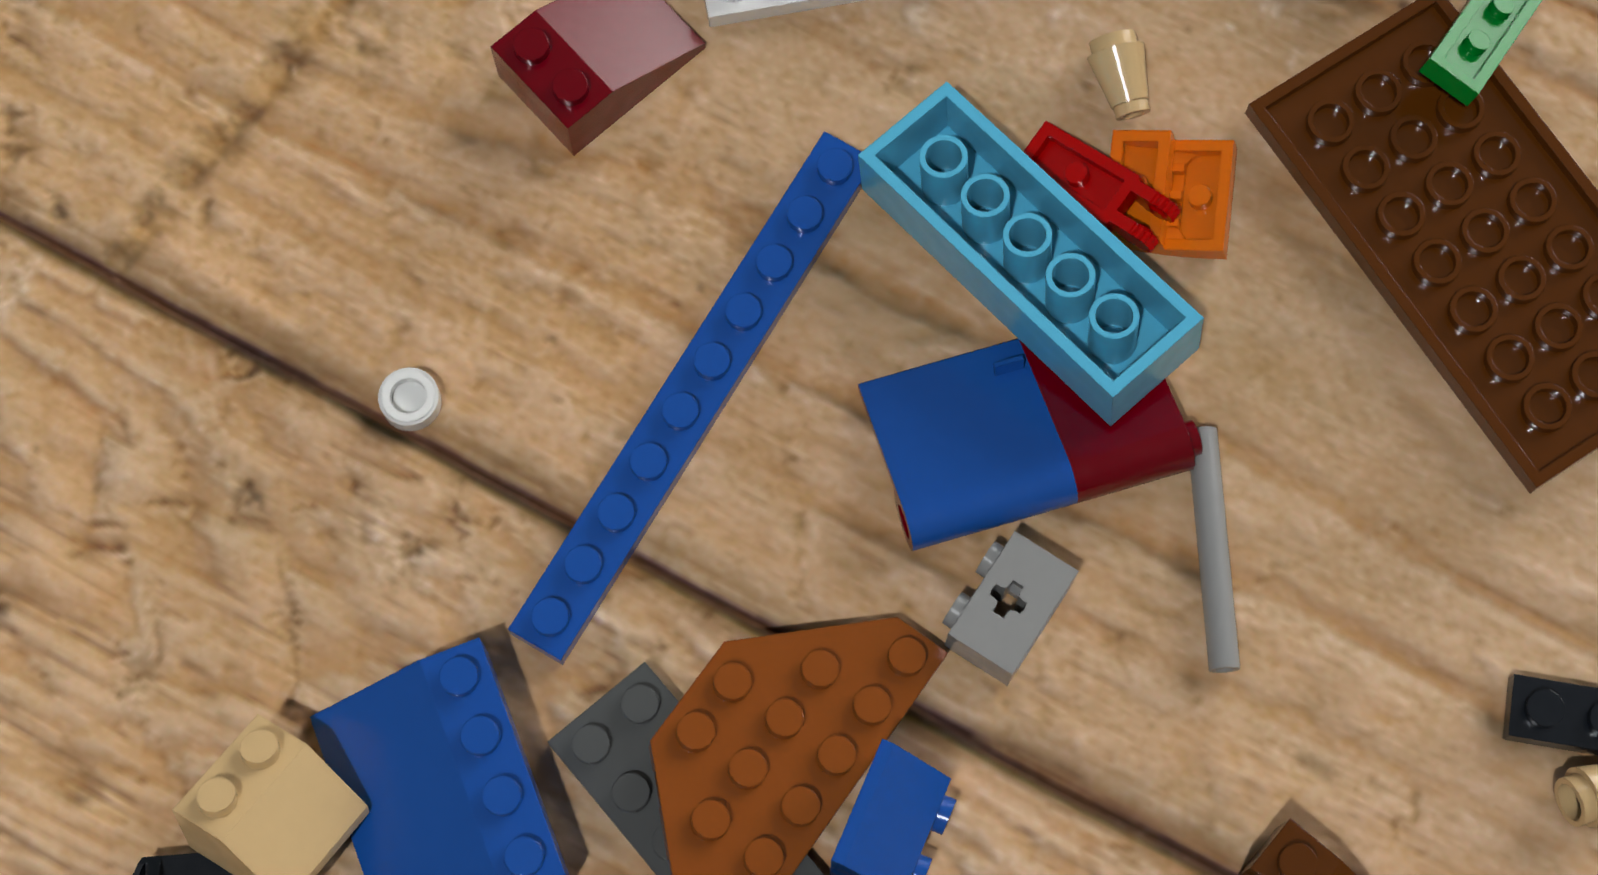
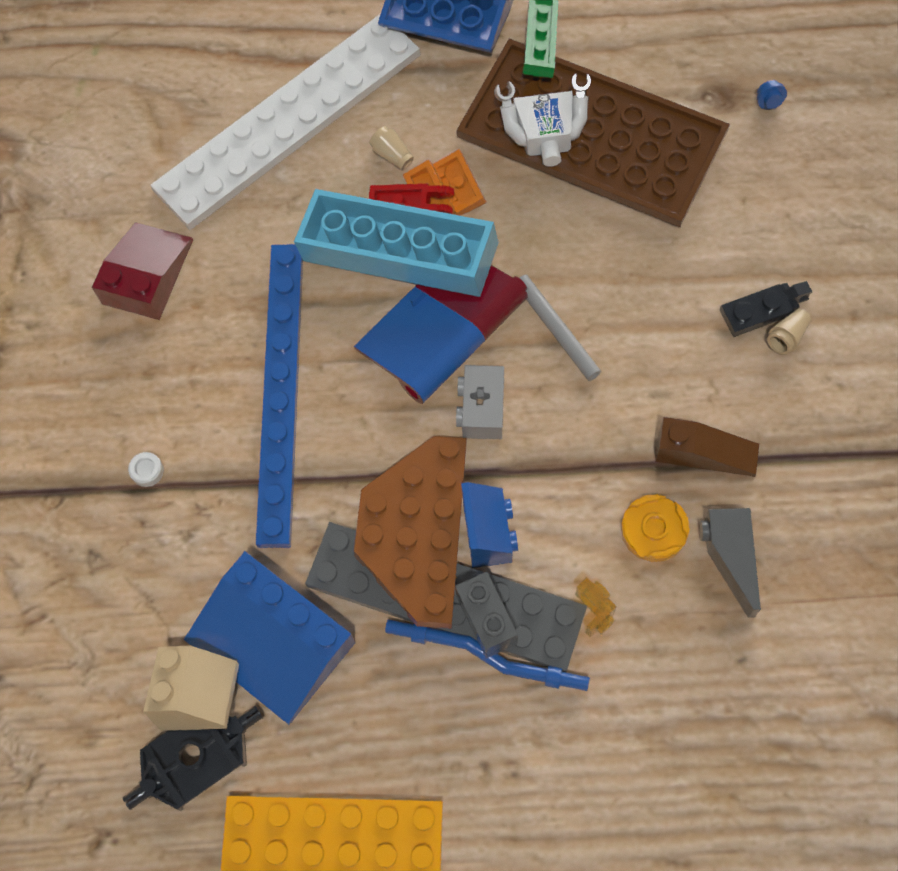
camera: 25 degrees left, 5 degrees down
none -> white torso [494,74,591,166]

